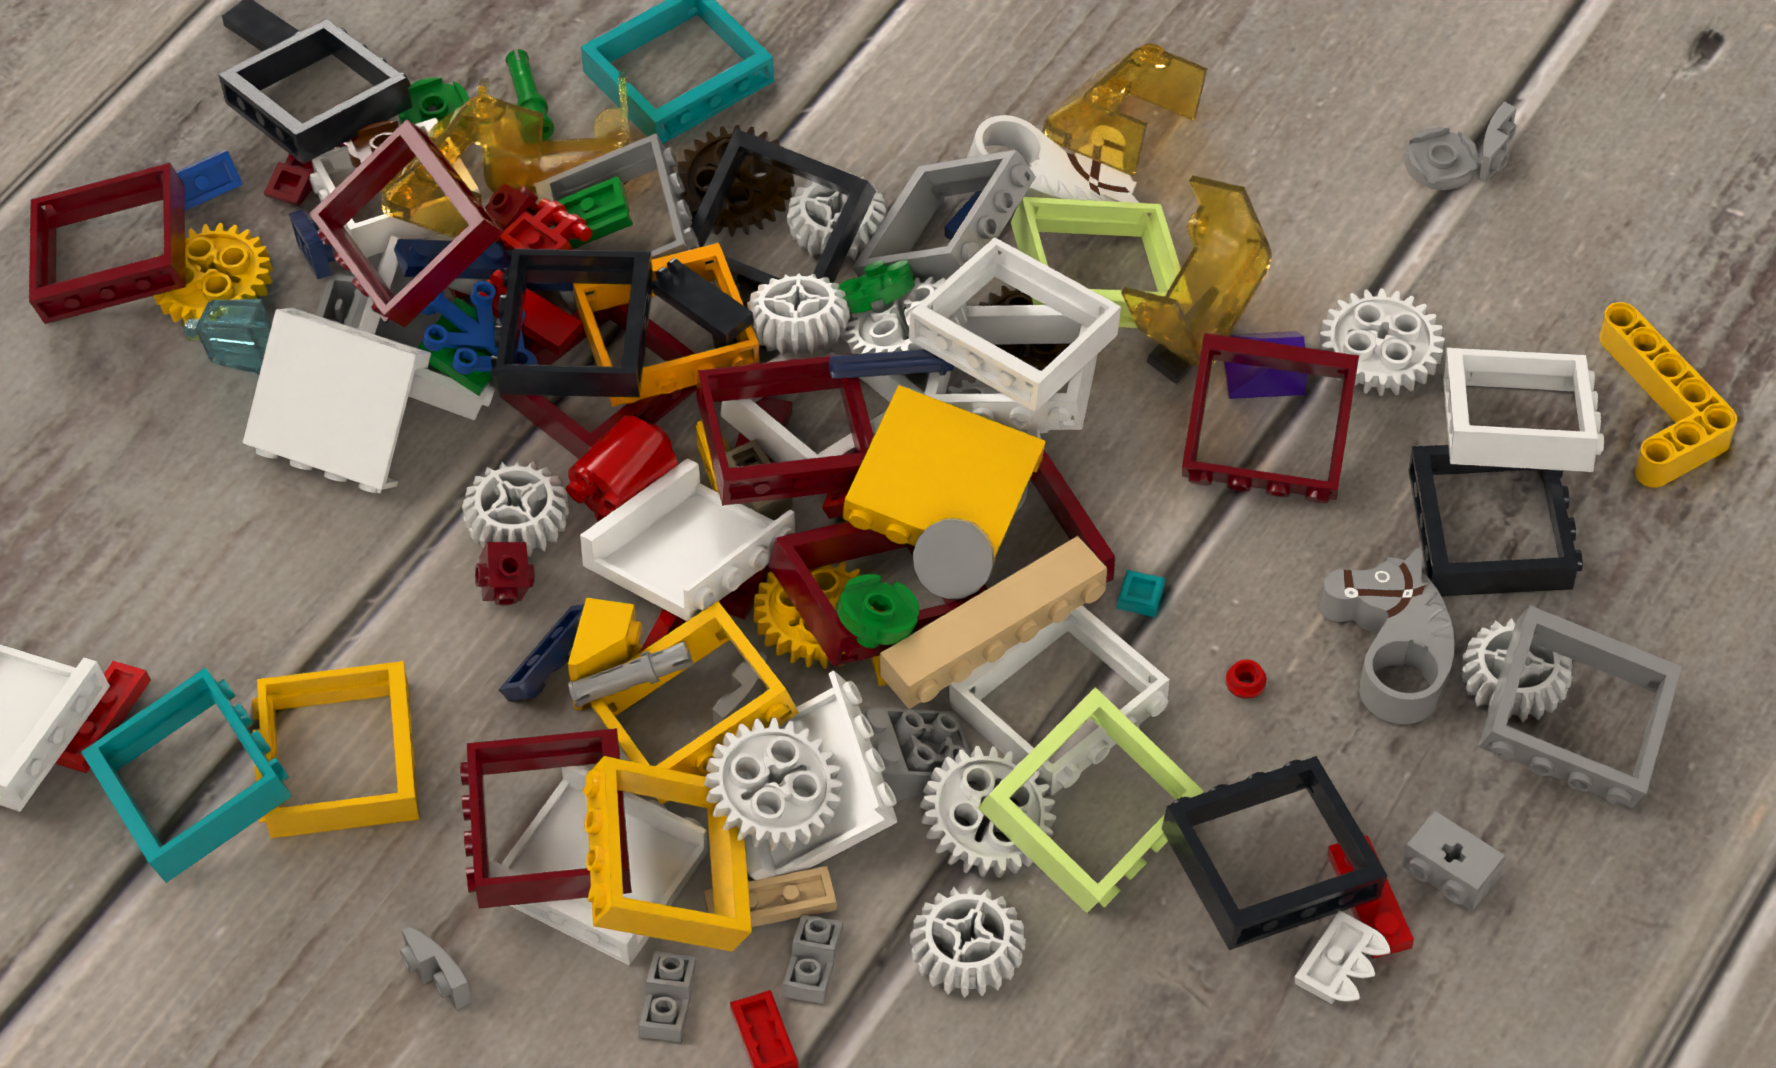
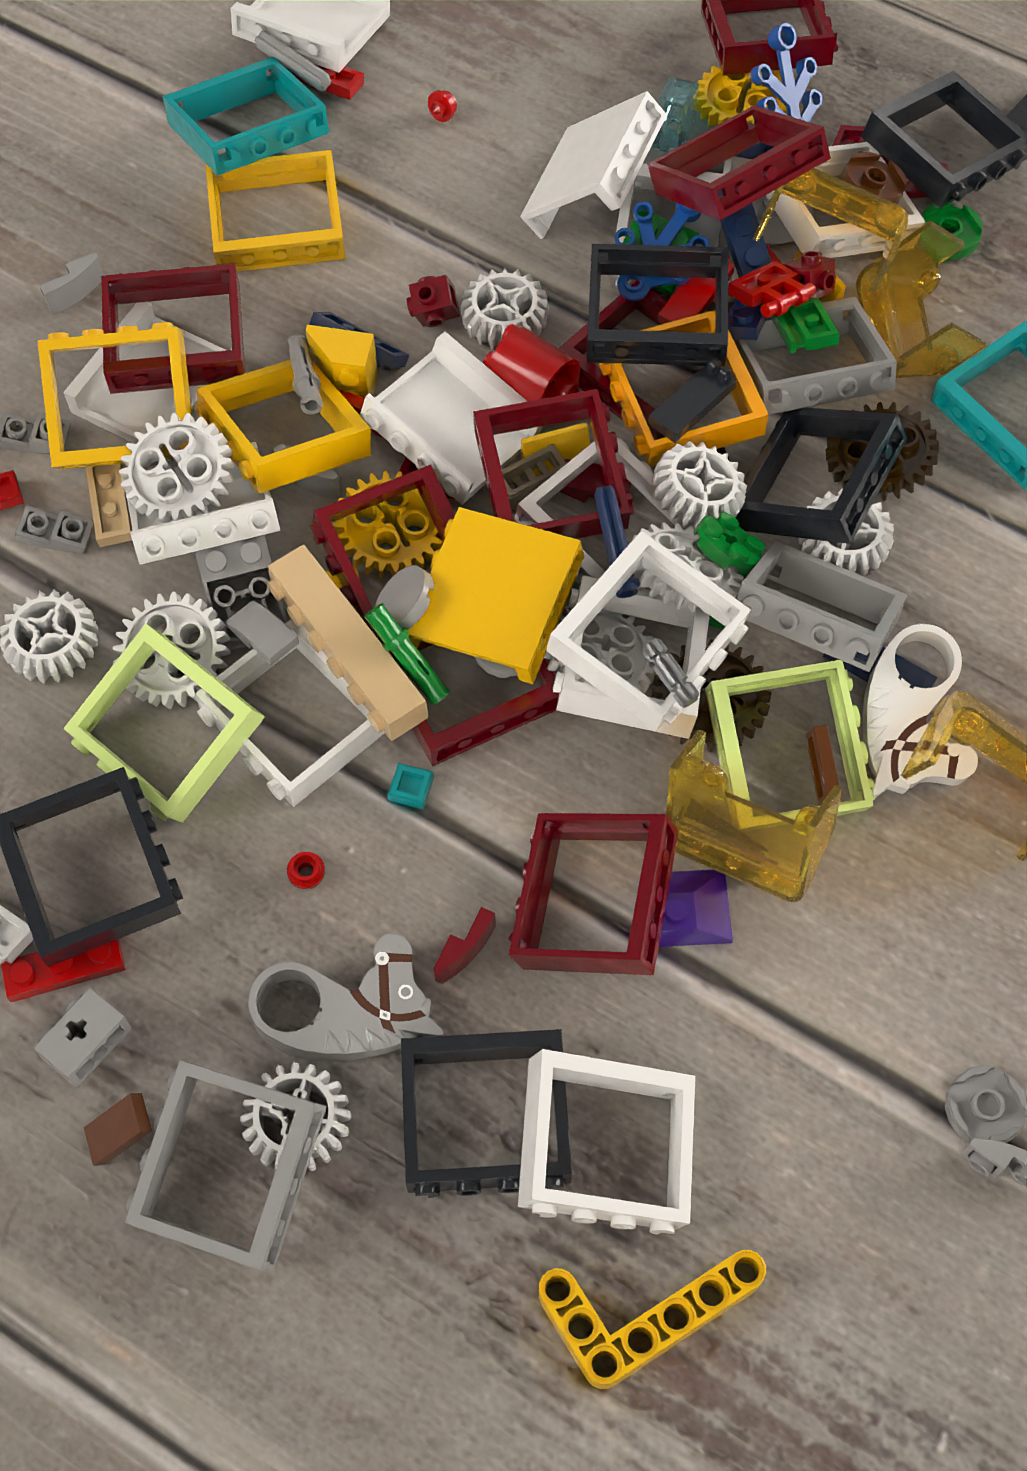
camera: 90 degrees right, 10 degrees up
blue panel [176,151,243,210] -> none
green pin [505,49,555,143] -> none
green plate [836,574,920,648] -> none
white gear [1319,289,1445,396] -> none
none -> reddish brown tile [84,1093,152,1166]
none -> light grey slope [225,600,299,665]
none -> light grey axle [255,31,331,91]
none -> green pin [364,603,450,705]
none -> red plate [428,90,457,122]
none -> dark red slope [433,907,496,984]
none -> dark grey axle [642,638,699,708]
none -> plant [750,23,823,122]
none -> reddish brown tile [805,725,842,807]

